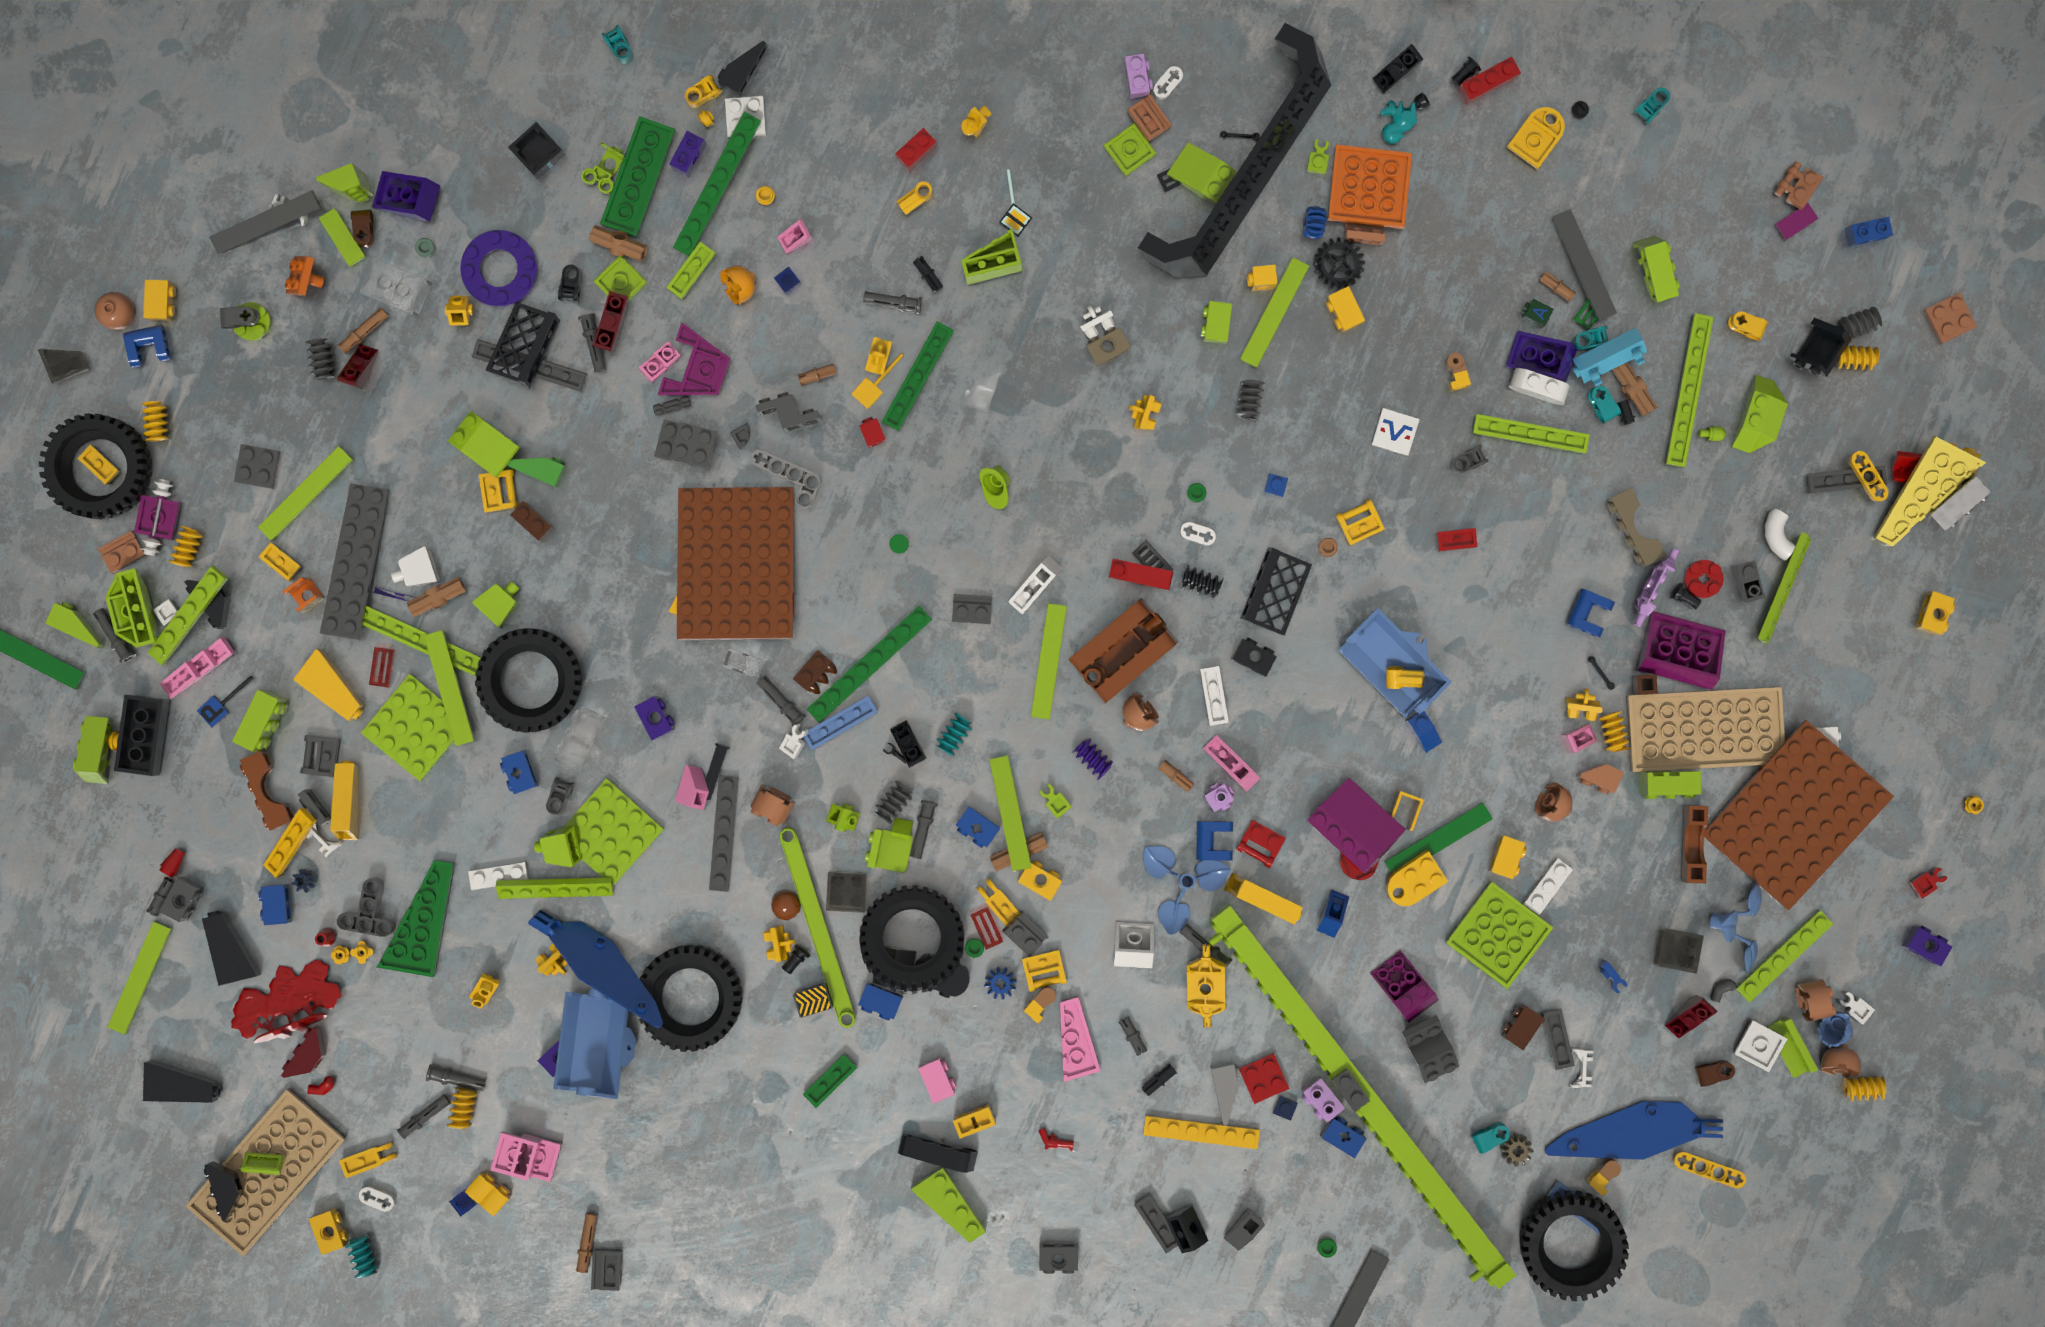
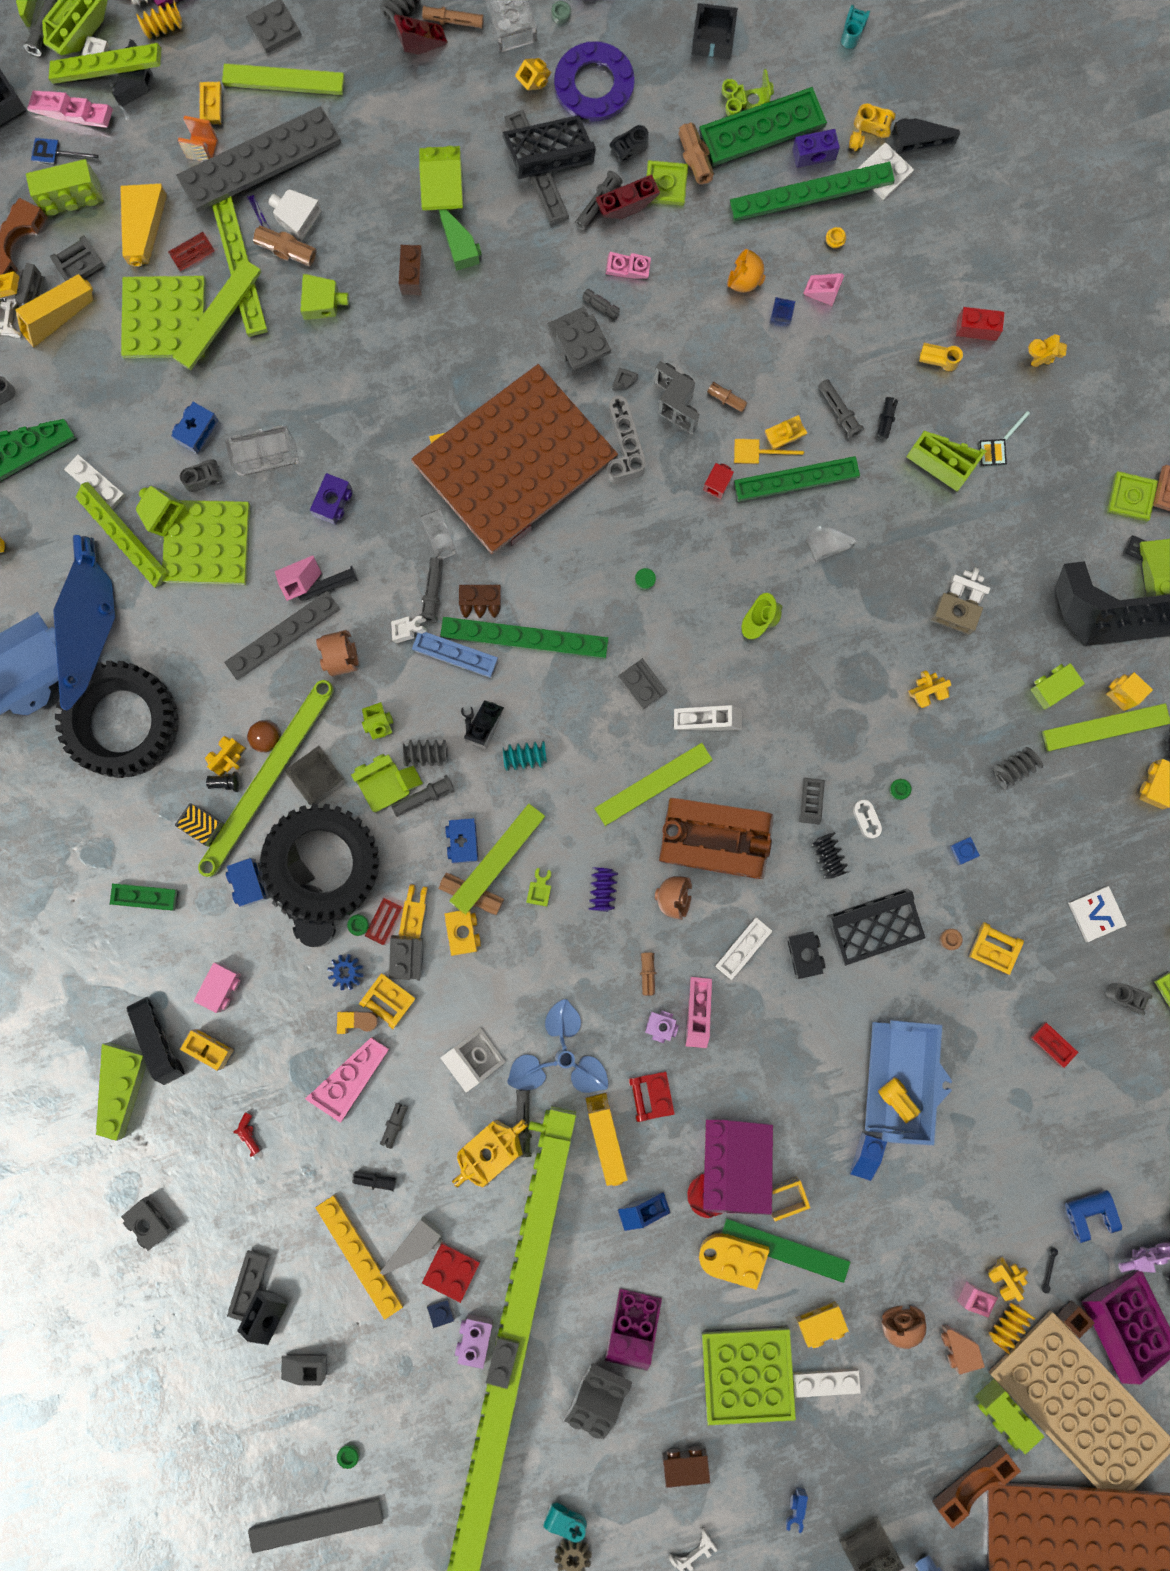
camera: 50 degrees right, 5 degrees down
black tyre [475,628,582,733] -> none
yellow plate [478,469,519,513] -> none
yellow hips [535,944,567,976] -> none
magenta wing [658,322,731,396] -> none
lime plate [666,242,716,300] -> none
red slope [1109,559,1173,590] -> none
blue connector [1196,821,1233,861] -> none
blue brick [1320,1116,1367,1159] -> none
dark grey plate [1541,1009,1575,1070] -> none

